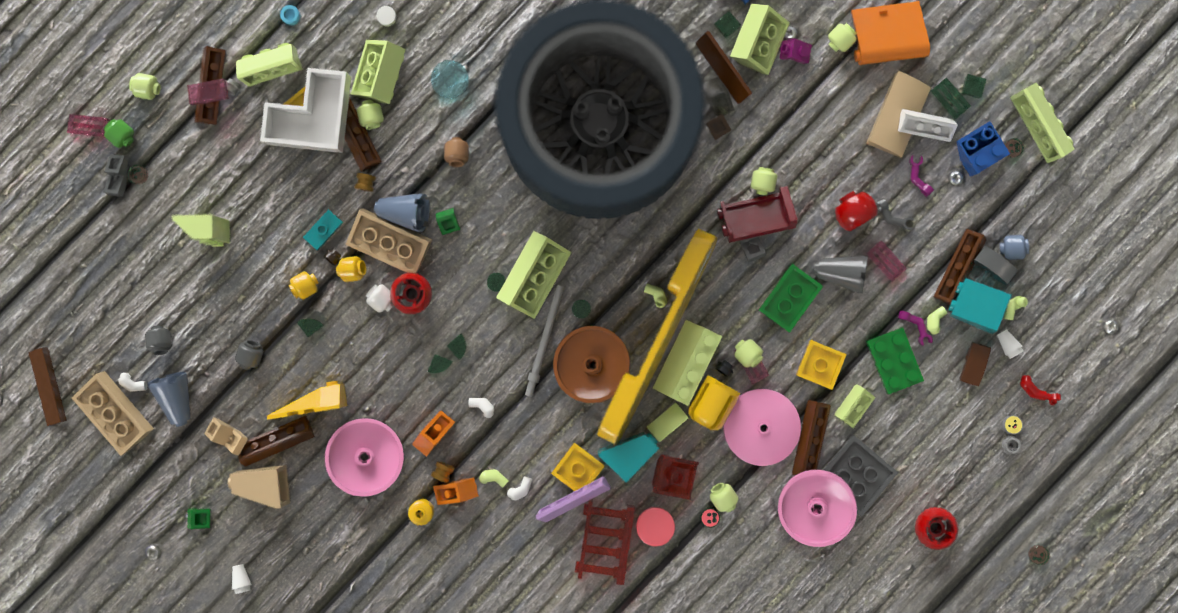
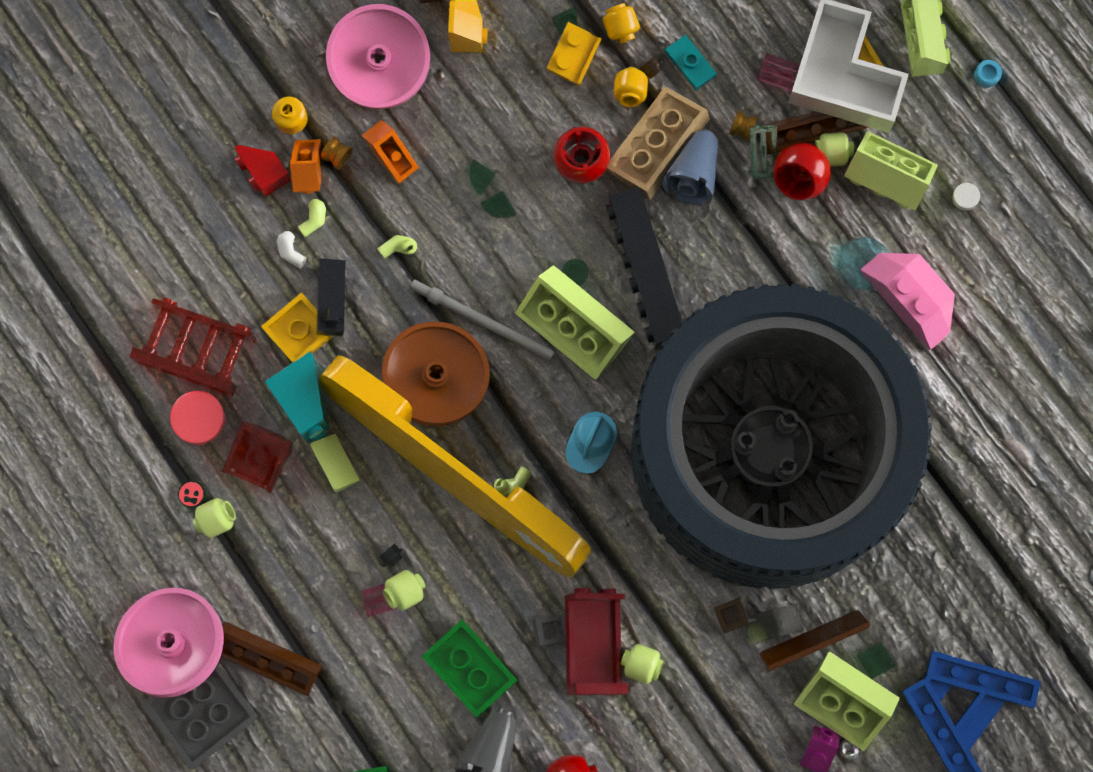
camera: 100 degrees right, 10 degrees down
white head [366,284,394,312] -> none
green slope [435,208,460,235] -> none
medium nougat head [444,137,469,167] -> none
white arm [469,398,494,418] -> none
lavender slope [536,477,611,522] -> none
clear green tile [572,299,591,319] -> none
yellowish green slope [653,320,722,406] -> none
yellow cylinder [688,375,740,431] -> none
bright pink dish [723,389,801,466] -> none
yellow plate [796,340,847,390] -> none
yellowish green slope [834,384,876,429] -> none
none -> red slope [234,145,291,197]
none -> black hinge [316,258,346,337]
none -> yellowish green arm [377,235,417,259]
none -> yellow plate [545,22,602,86]
none -> medium azure piece [565,412,617,474]
none -> black brick [606,187,682,349]
none -> clear green tile [749,124,778,179]
none -> clear pink tile [757,53,800,91]
none -> red wheel [773,143,831,201]
none -> bright pink wedge [859,253,955,350]

